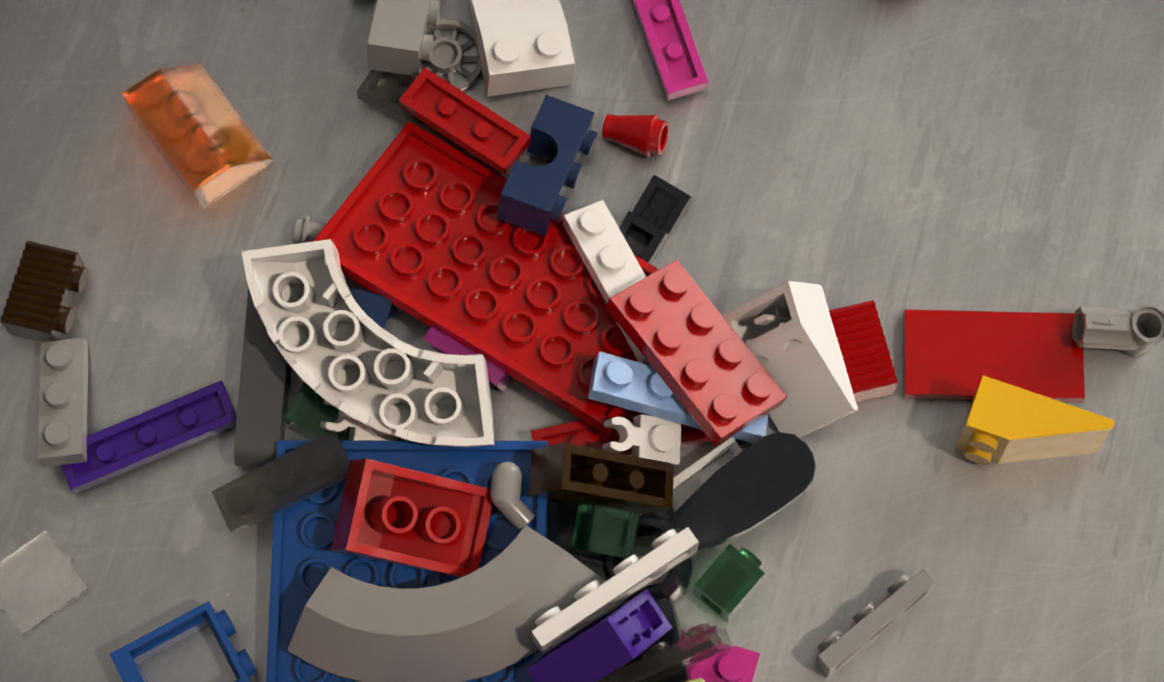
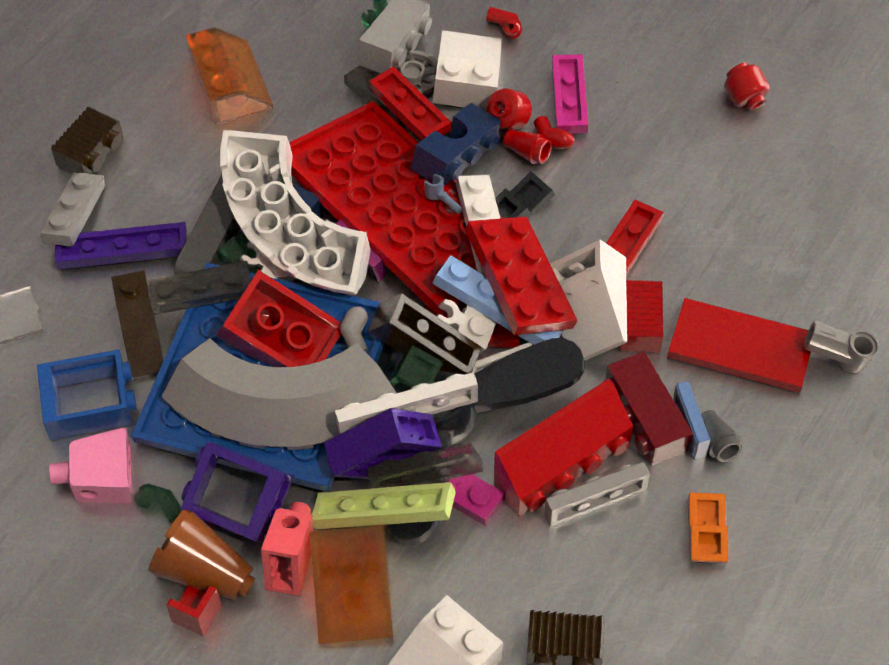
camera: 15 degrees right, 15 degrees down
clear green brick [693,544,765,623] -> none
yellow slope [955,375,1115,465] -> none
none -> dark brown slope [111,270,164,381]
none -> sand blue hand [424,174,463,214]
none -> red head [486,88,532,130]
none -> red slope [493,379,633,516]
none -> red arm [533,116,575,150]
none -> dark red brick [603,351,693,465]
none -> red plate [606,199,664,276]
none -> medium blue tile [673,381,710,460]
none -> orange slope [688,492,728,563]
none -> dark grey cone [701,410,742,462]

